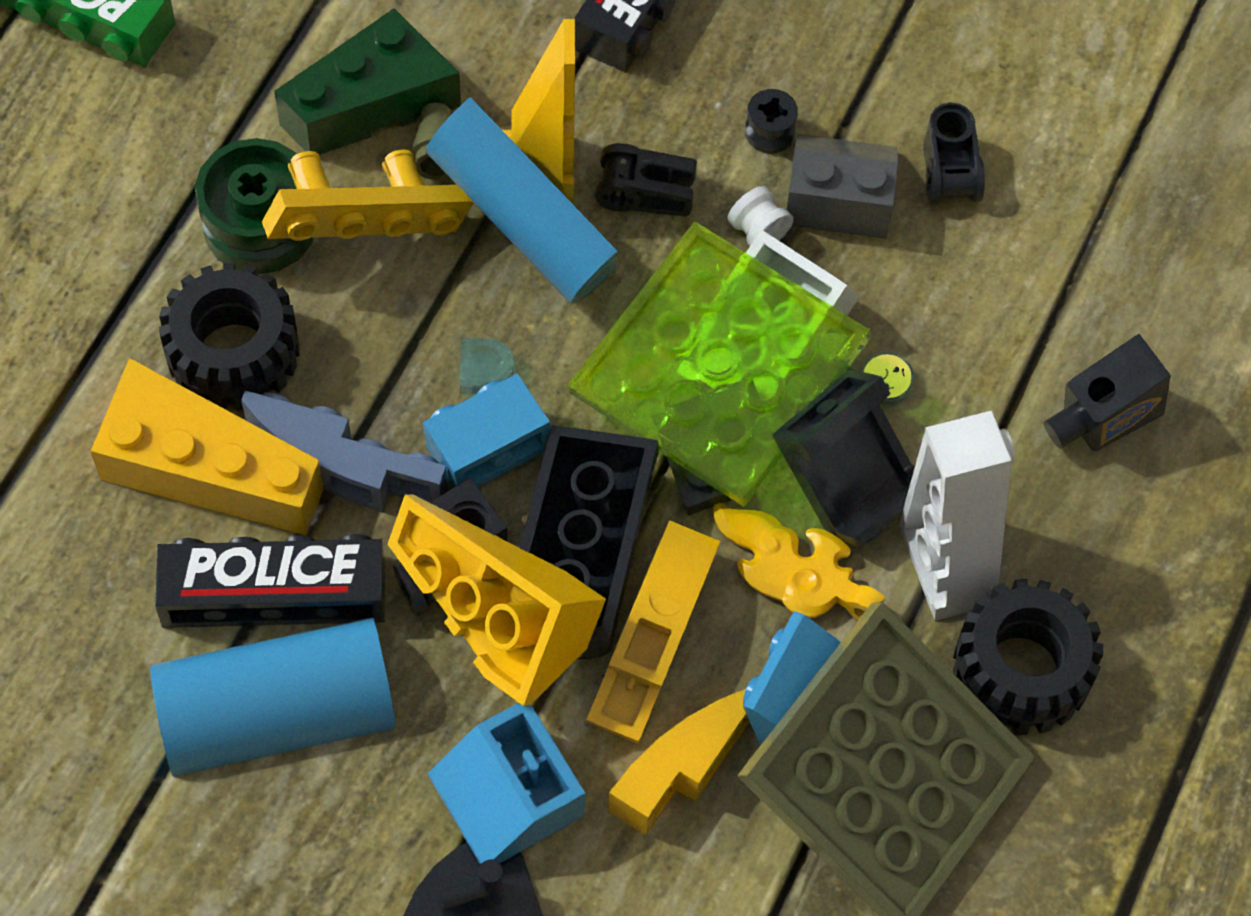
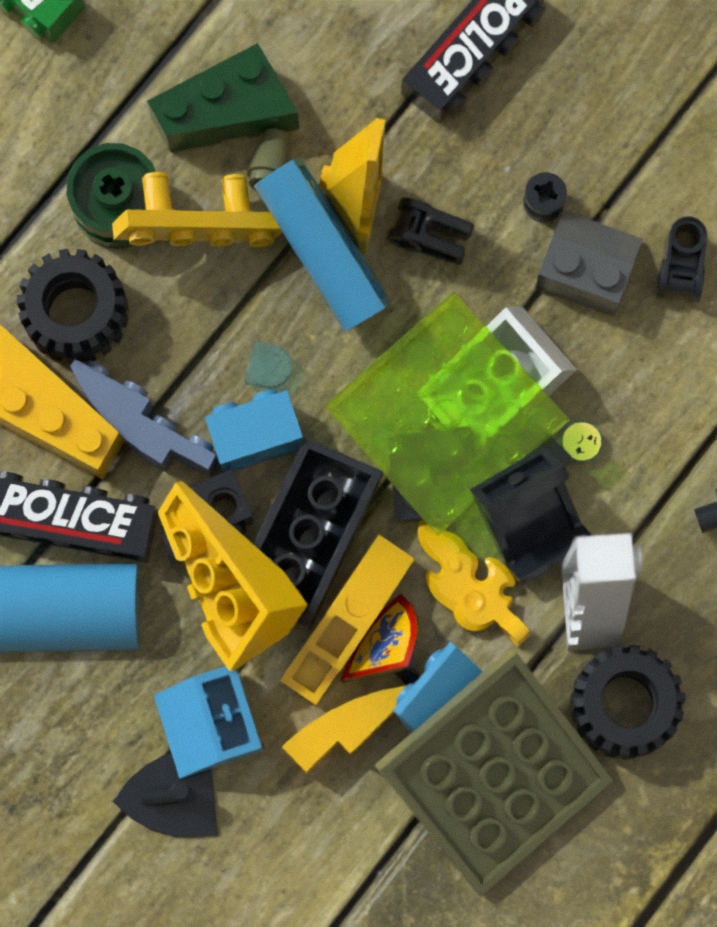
camera: 15 degrees right, 15 degrees up
white wheel [728,186,793,246] -> none
none -> shield [340,594,420,685]

